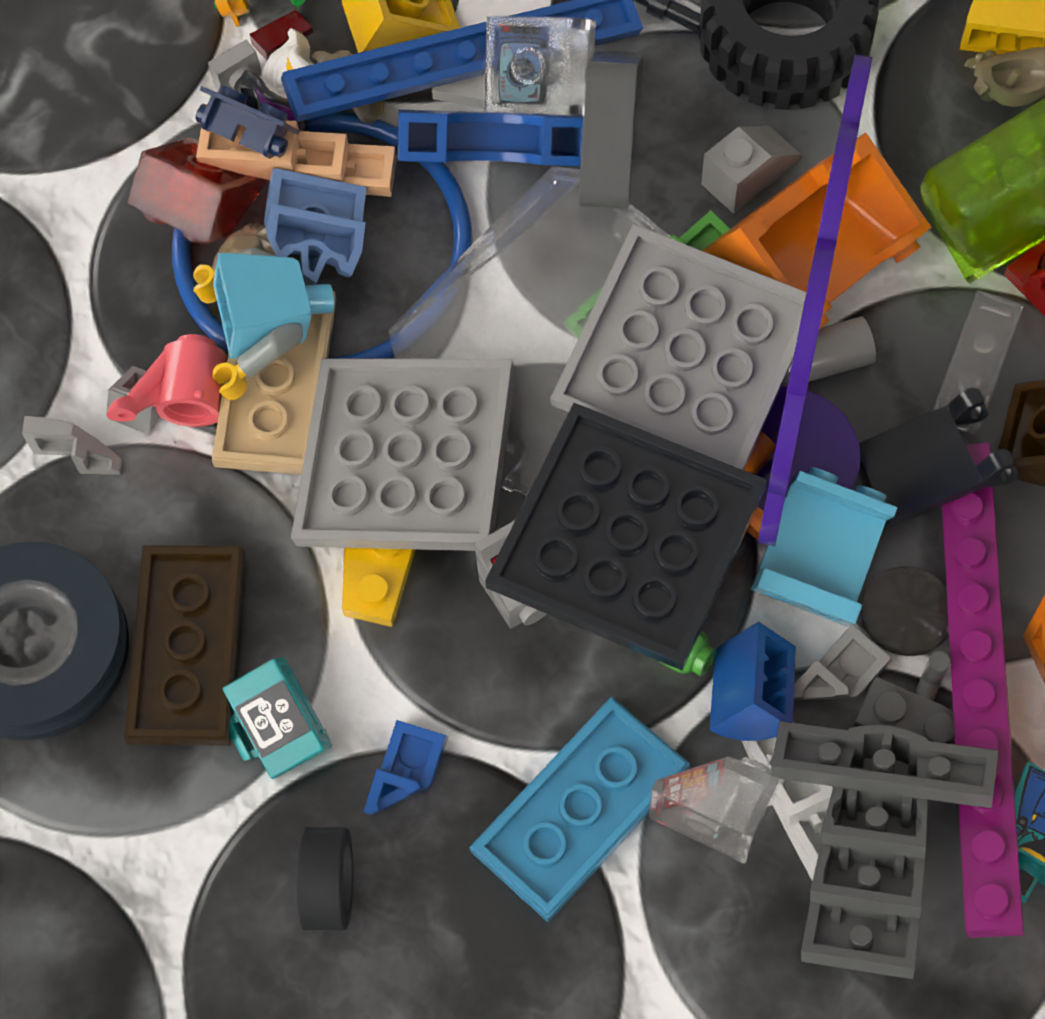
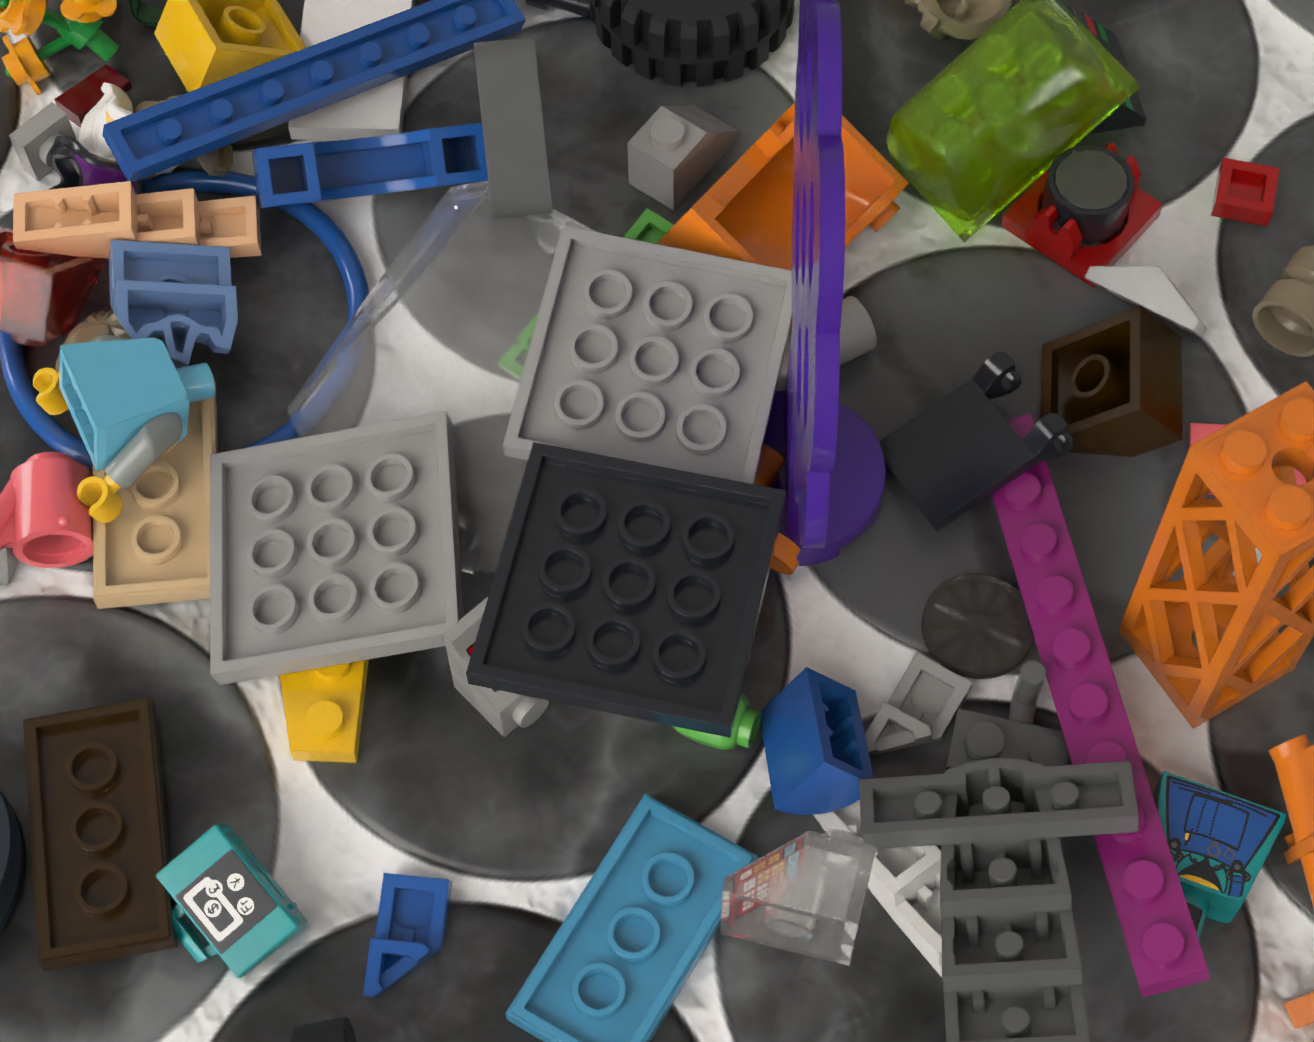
camera: 15 degrees left, 5 degrees down
dark blue hinge [195,85,300,159] -> none
clear slope [484,16,596,115] -> none
medium azure panel [751,467,898,626] -> none
clear tile [933,290,1024,435] -> none

